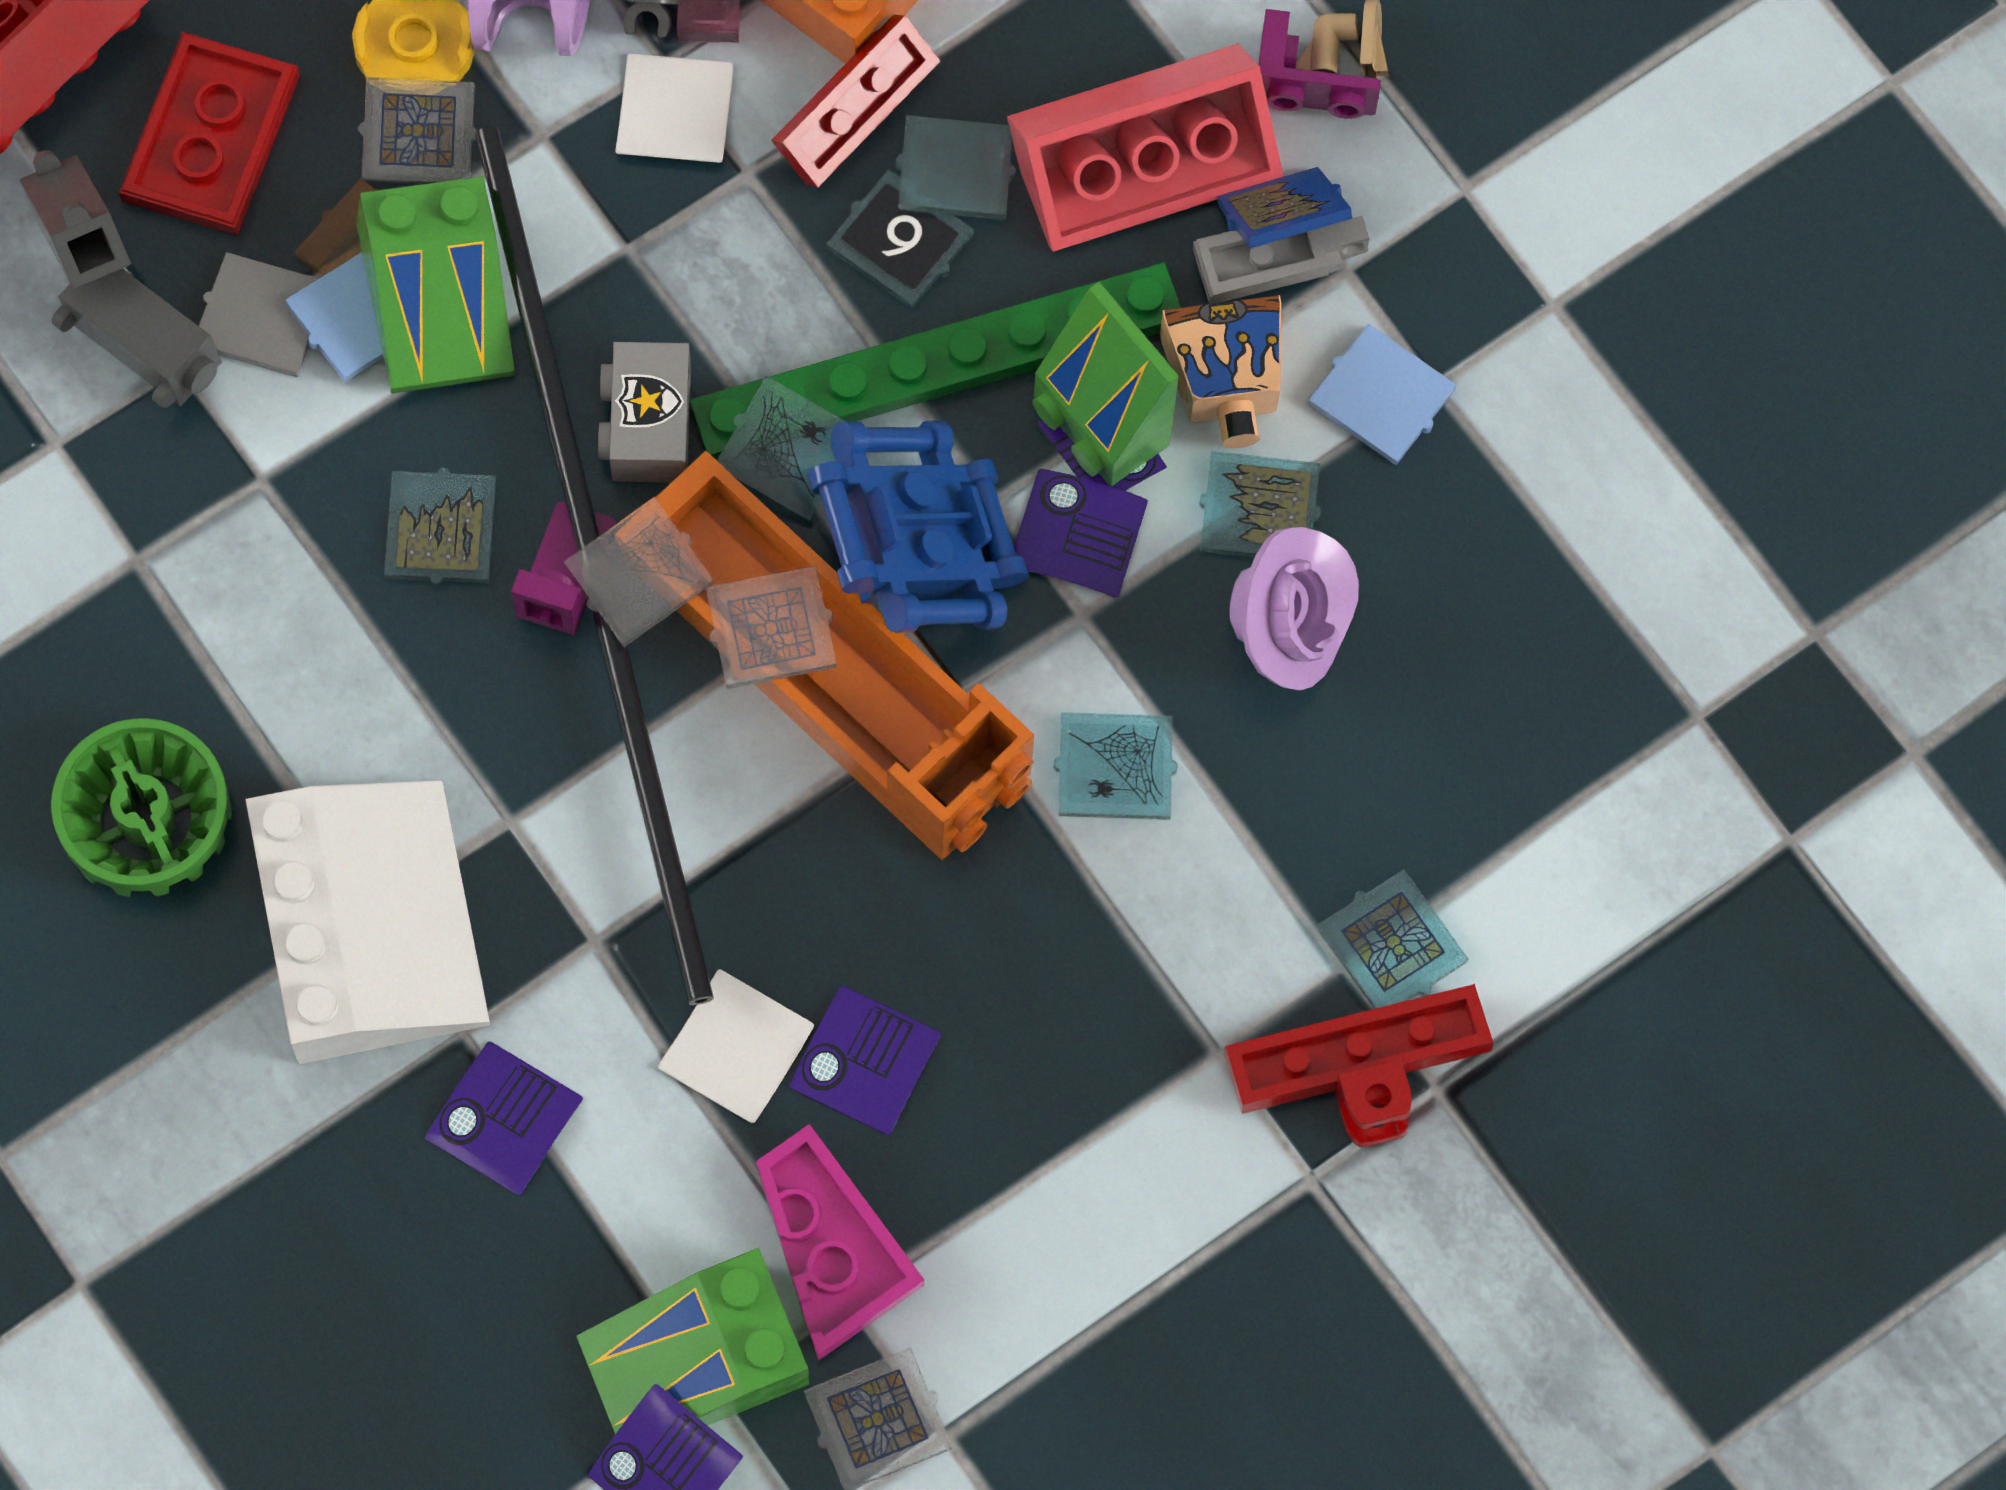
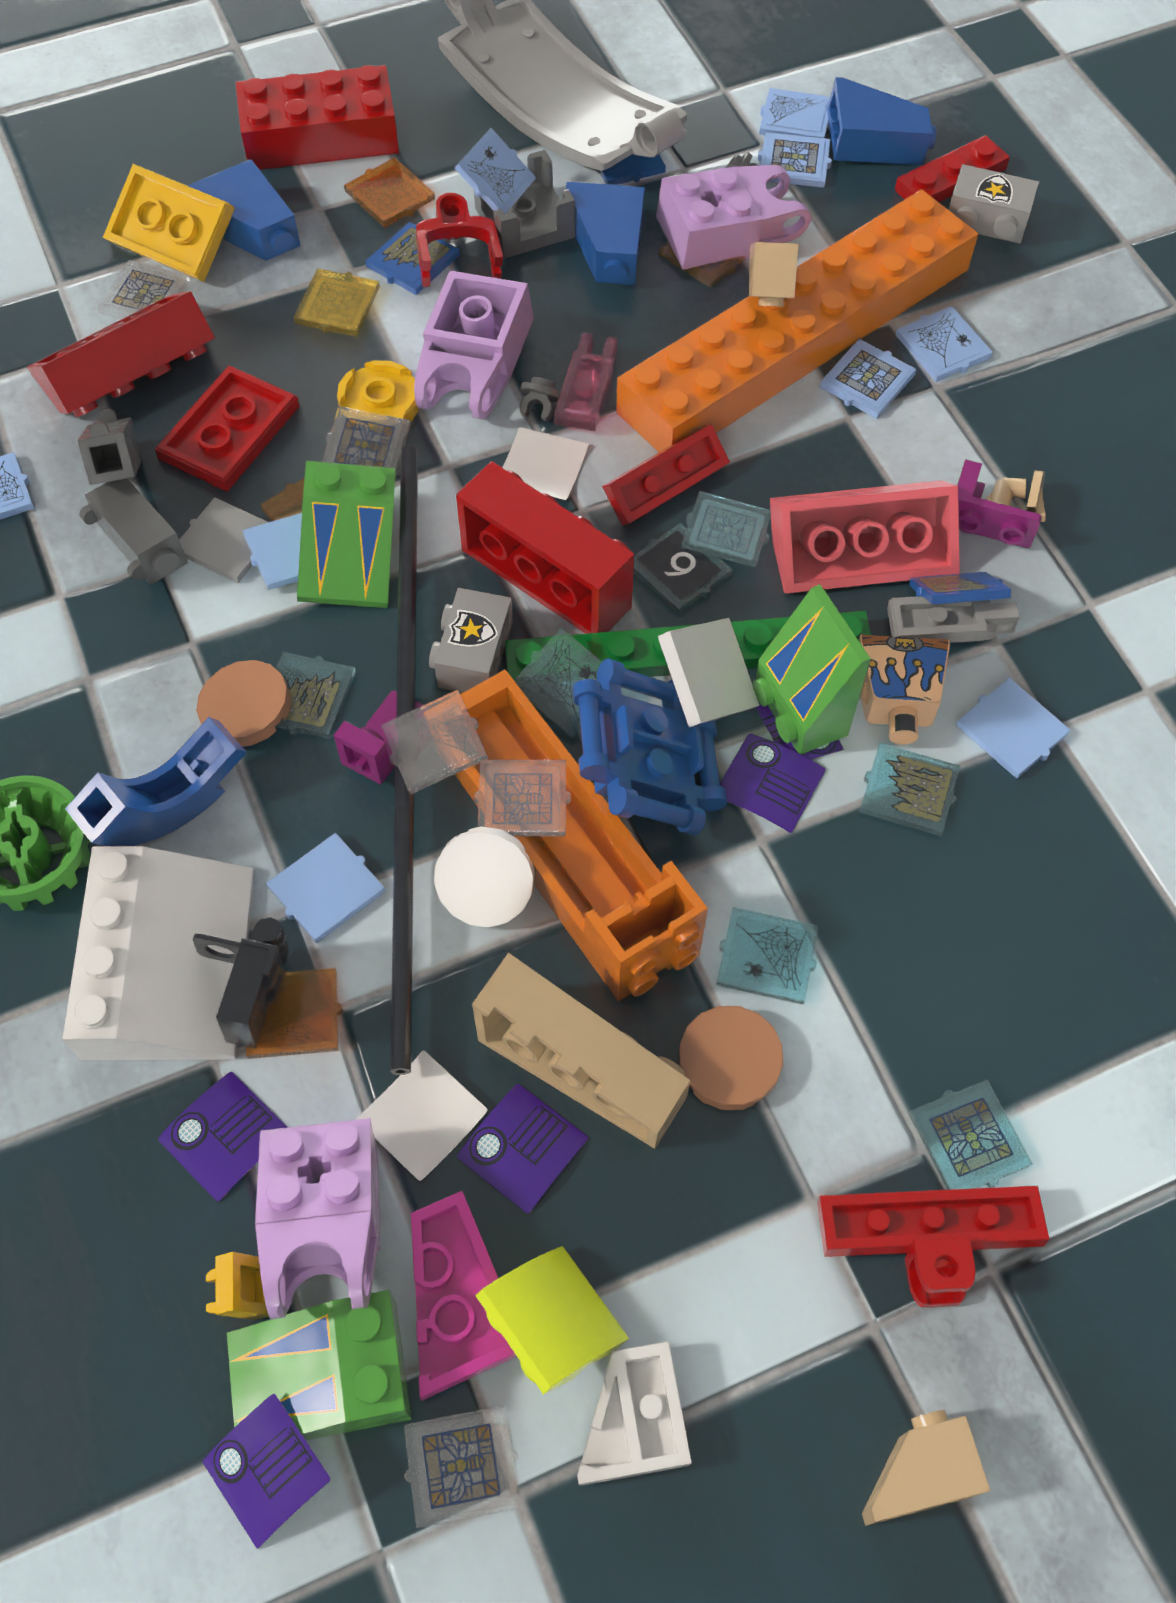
camera: 15 degrees right, 10 degrees down
lavender hat [1230,527,1359,690] -> none
none -> blue arch [65,717,247,846]
none -> black piece [192,917,289,1049]
none -> nougat tile [196,660,292,746]
none -> yellow tile [206,1252,269,1320]
none -> clear orange piece [246,968,343,1059]
none -> lavender brick [255,1118,380,1319]
none -> light blue piece [266,833,385,944]
none -> white tile [434,827,536,927]
none -> red brick [456,461,634,634]
none -> tan wedge [472,953,691,1149]
none -> neon yellow slope [475,1246,629,1395]
none -> white wing [577,1341,691,1486]
none -> white tile [658,618,759,727]
none -> nougat tile [679,1006,783,1110]
none -> tan slope [862,1410,991,1526]

